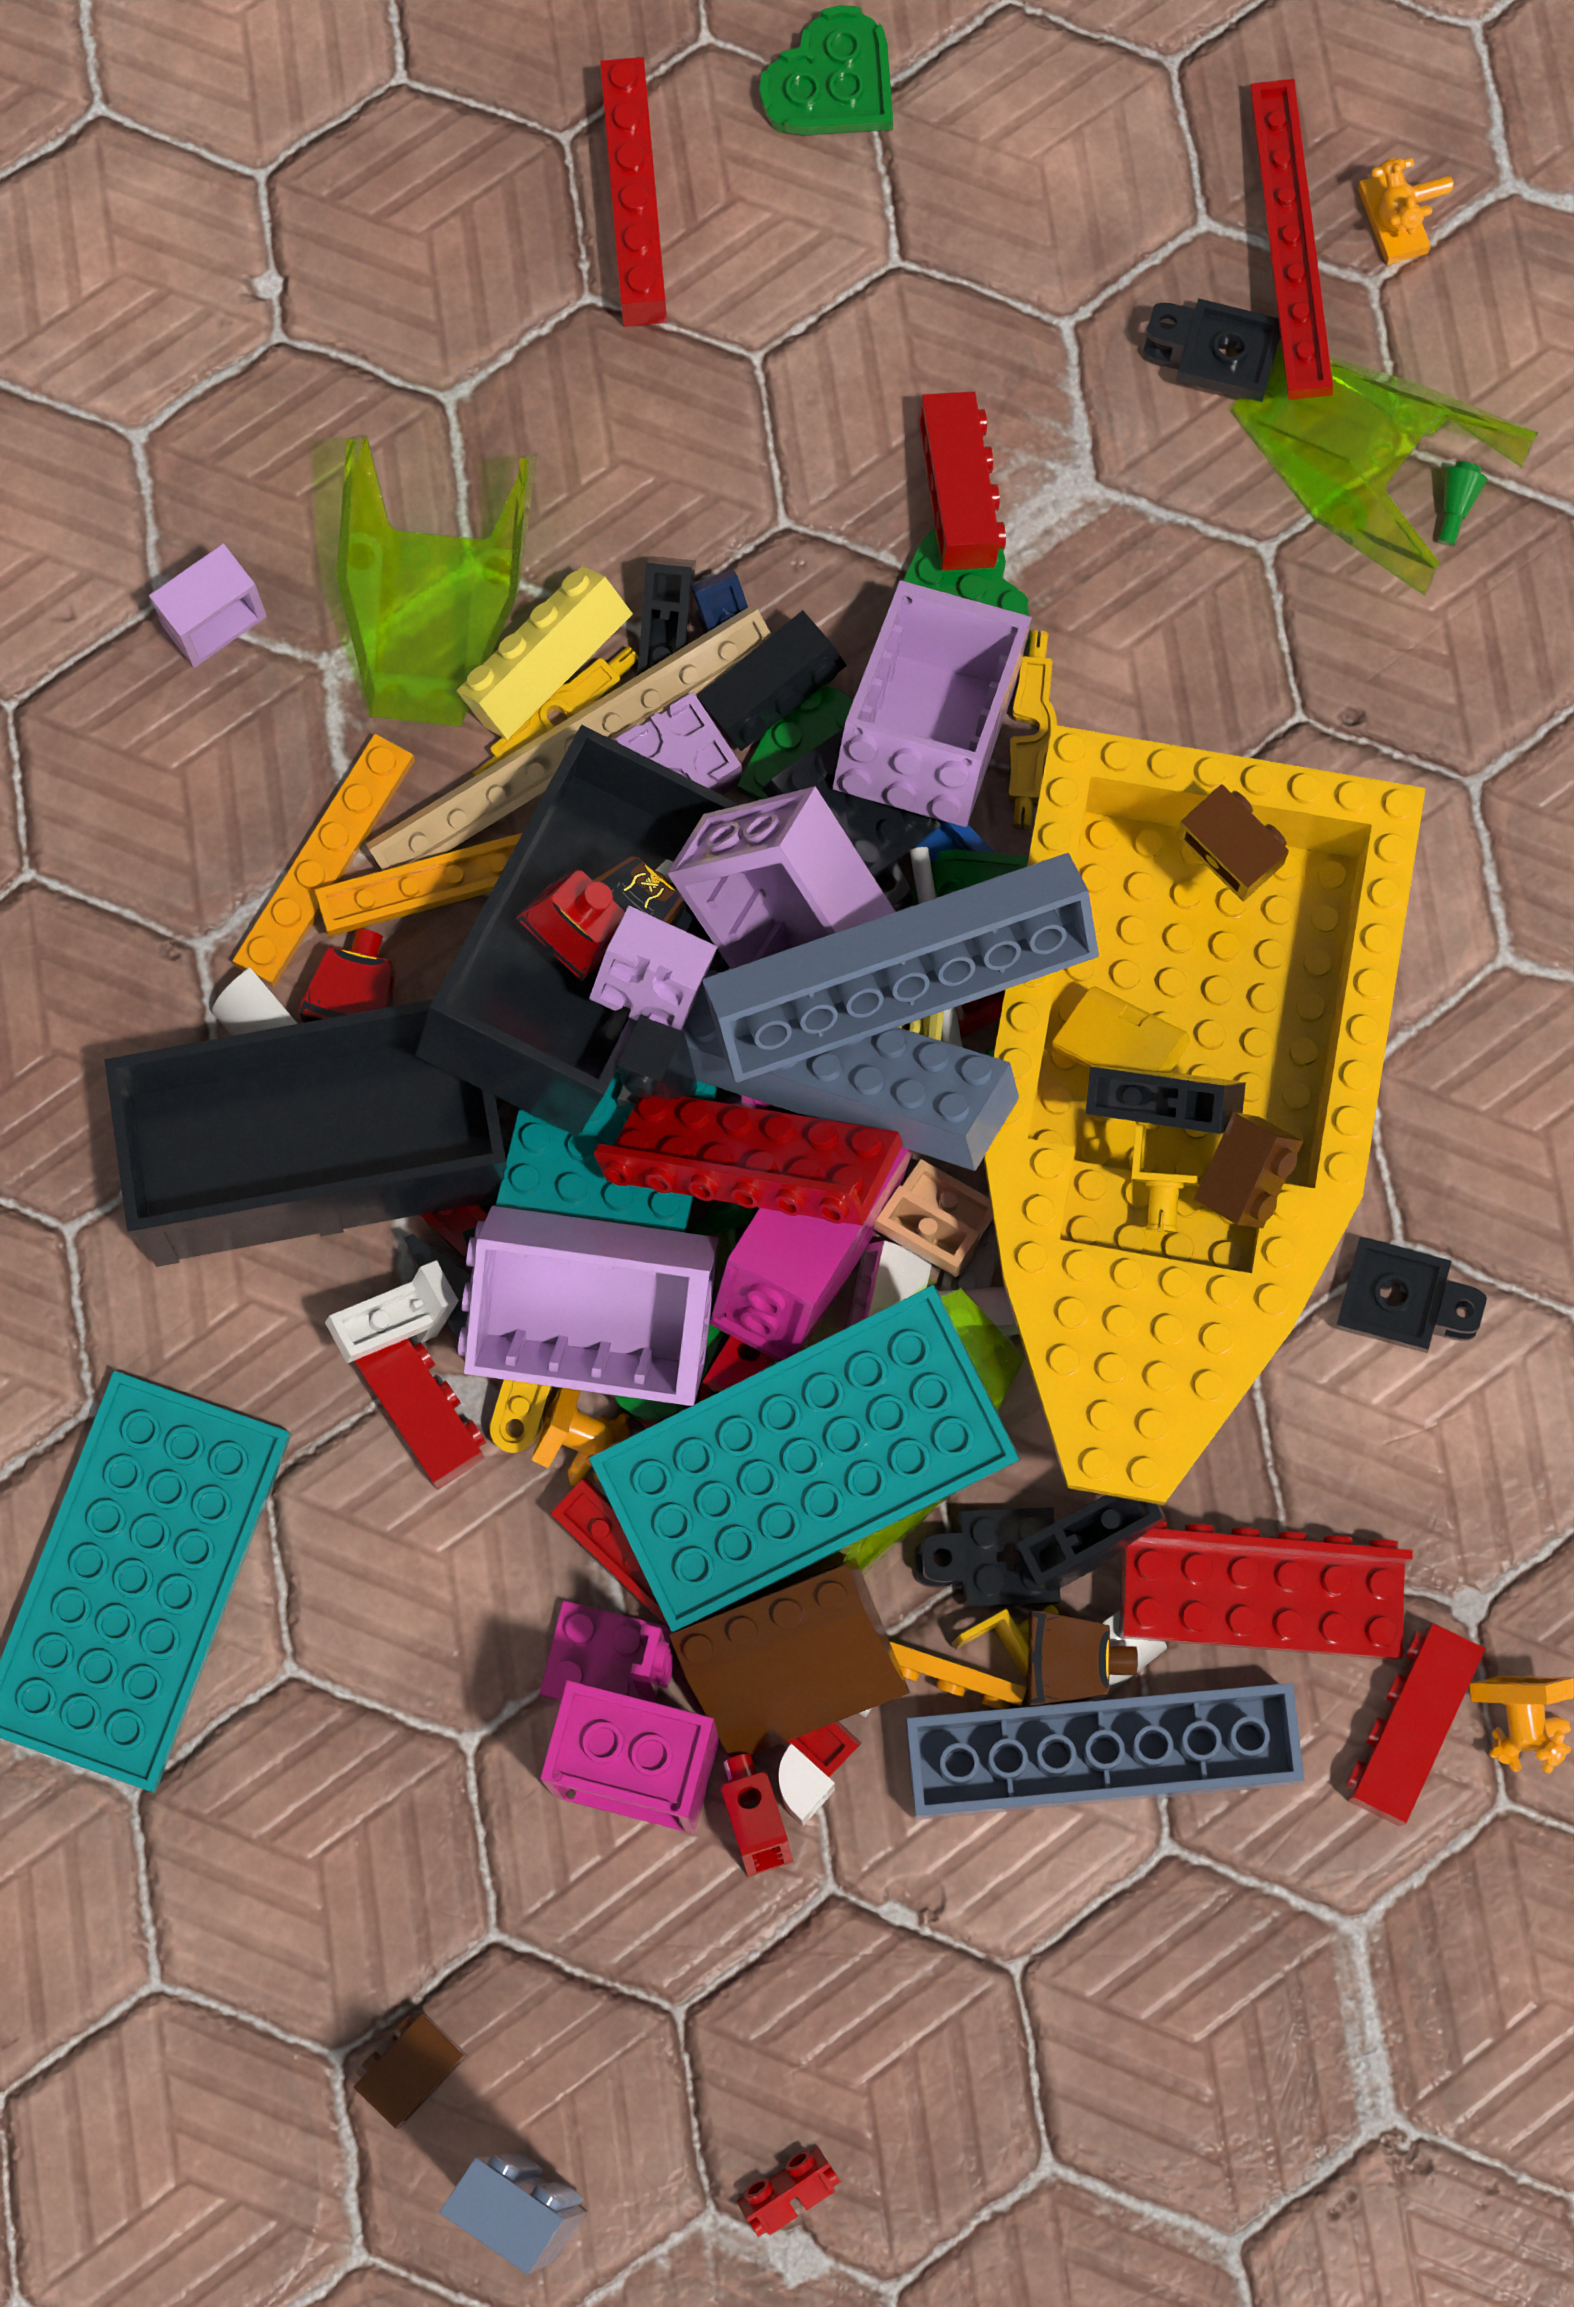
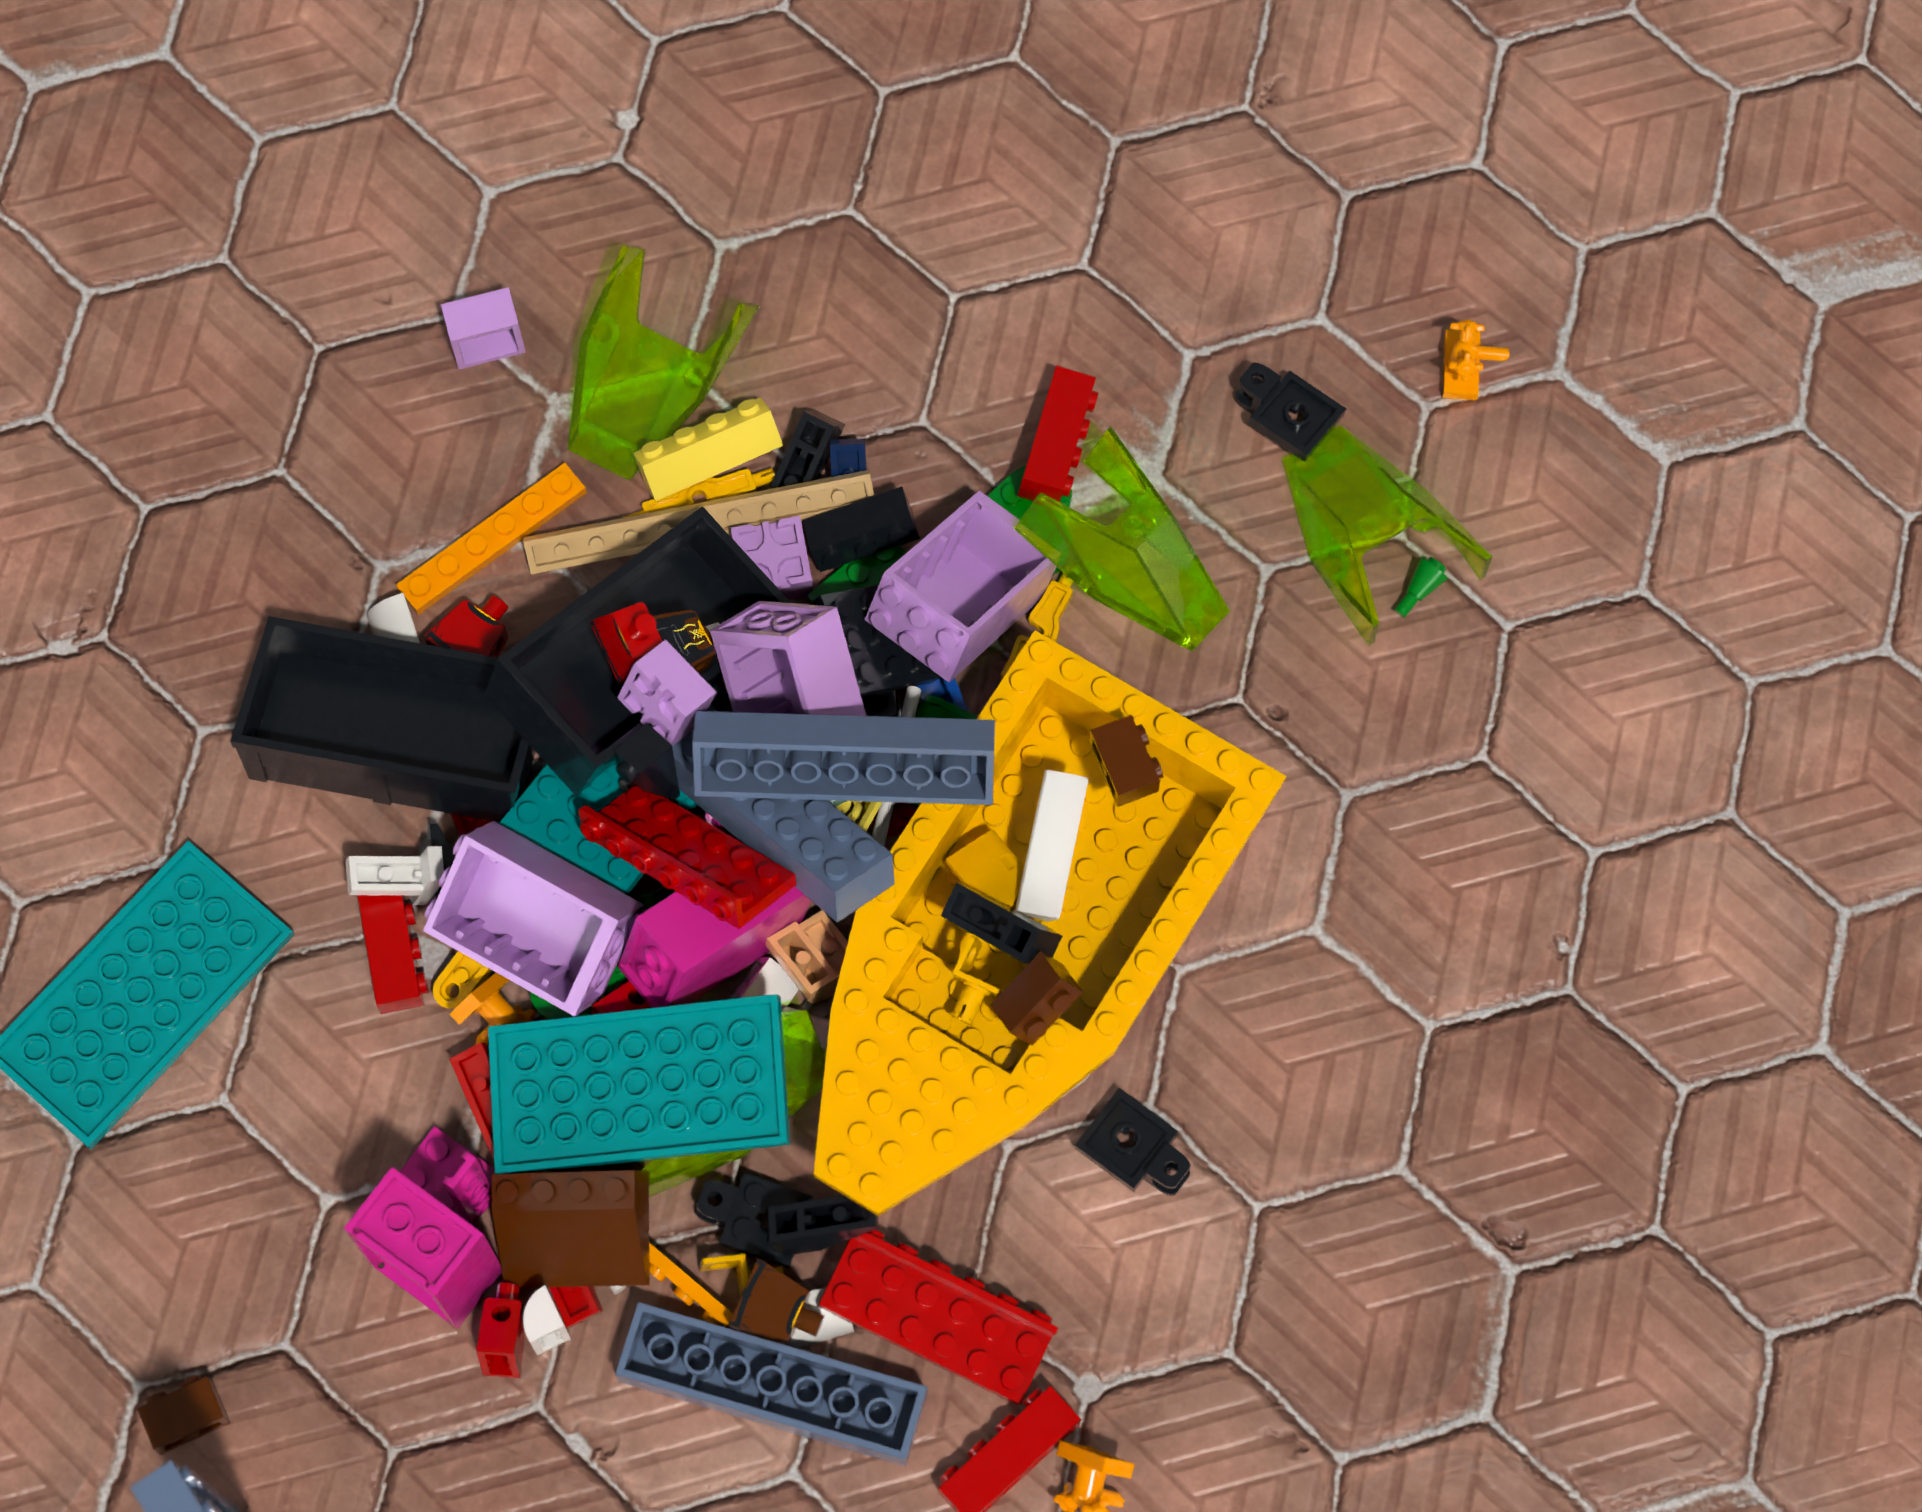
camera: 20 degrees right, 5 degrees down
light orange plate [315,833,523,937] -> none
red brick [600,57,667,327] -> none
green plate [759,5,893,135] -> none
red plate [1251,79,1333,400] -> none
none -> clear neon green windscreen [1014,426,1230,652]
none -> white slope [1015,770,1088,922]

